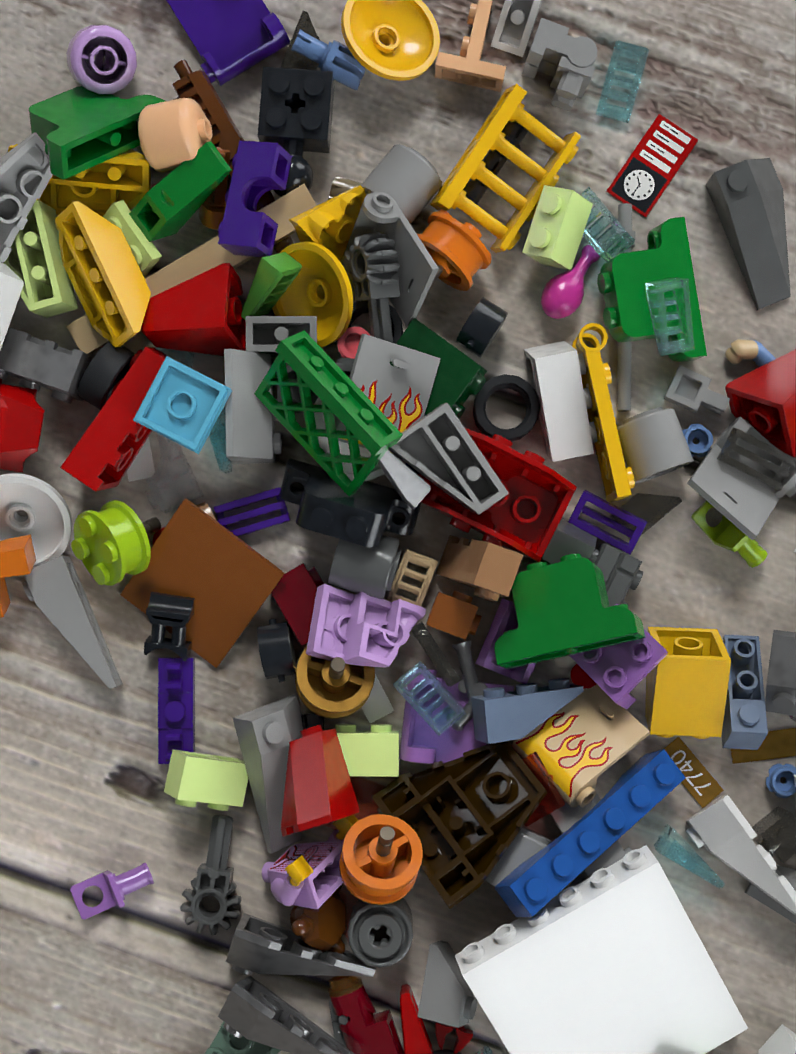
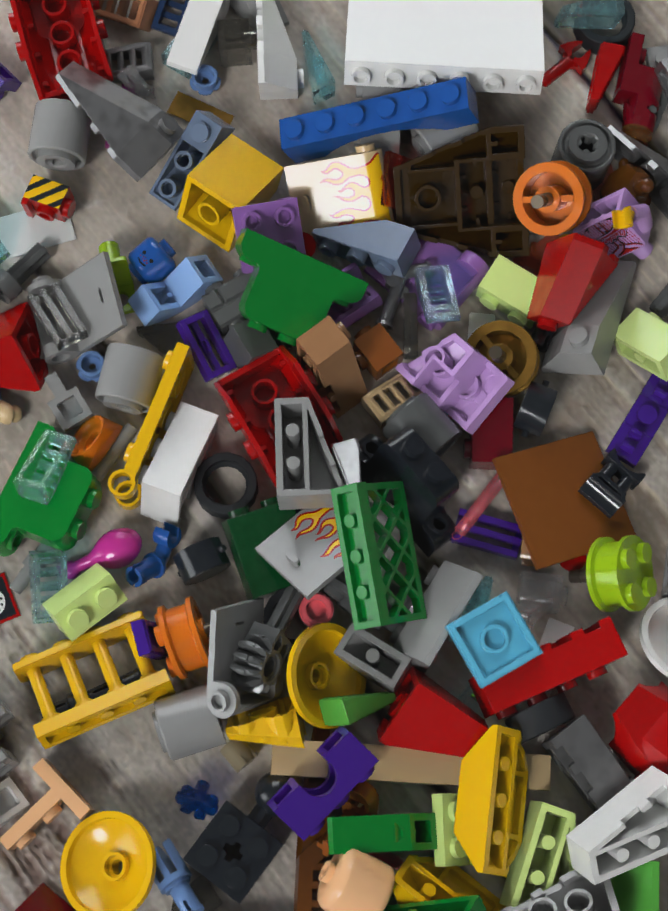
camera: 150 degrees left, 10 degrees down
light grey slope [418,940,477,1028] -> none
pearl gold sticker [664,736,724,808] -> none
none -> orange piece [69,415,123,472]
none -> blue piece [125,522,182,587]
none -> light blue brick [127,254,223,327]
none -> blue head [128,237,176,284]
none -> dark purple tile [130,619,169,660]
none -> clear blue plant [175,780,219,820]
none -> coral piece [452,473,503,539]

